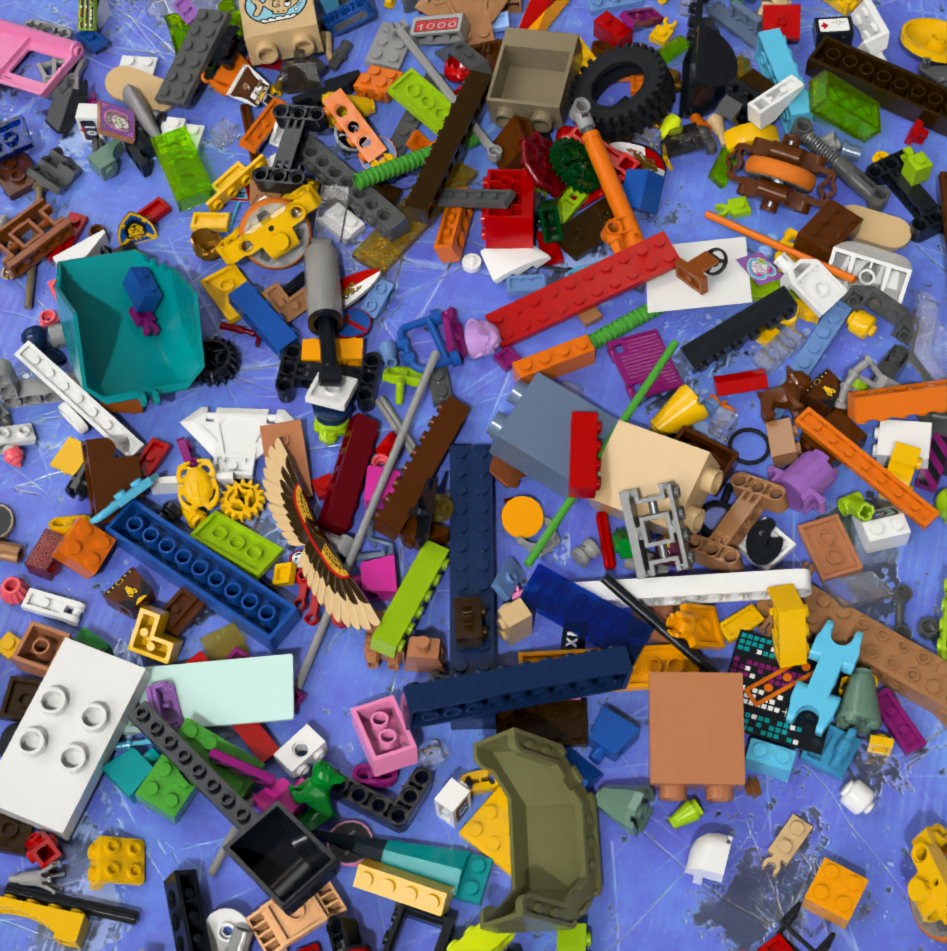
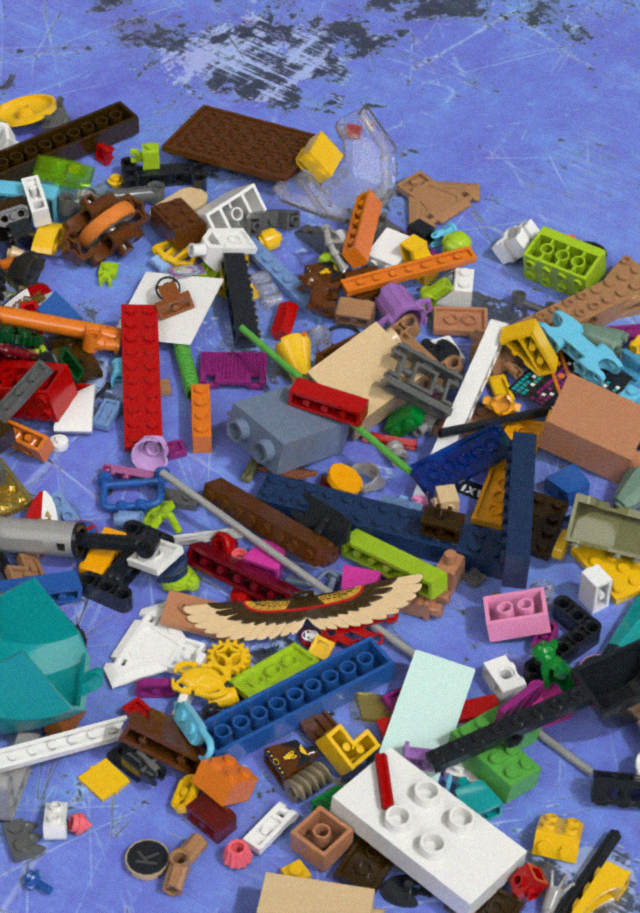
camera: 75 degrees left, 15 degrees down
white tile [58,402,89,435] -> none
yellow beam [459,769,499,796] -> none
orange piece [704,211,857,284] -> none
clear neon green plate [708,147,738,189] -> none
clear piece [821,571,894,609] -> none
dark grey tile [916,617,939,641] -> none
none -> dark tan piece [283,761,333,803]
none -> red axle [375,753,394,810]

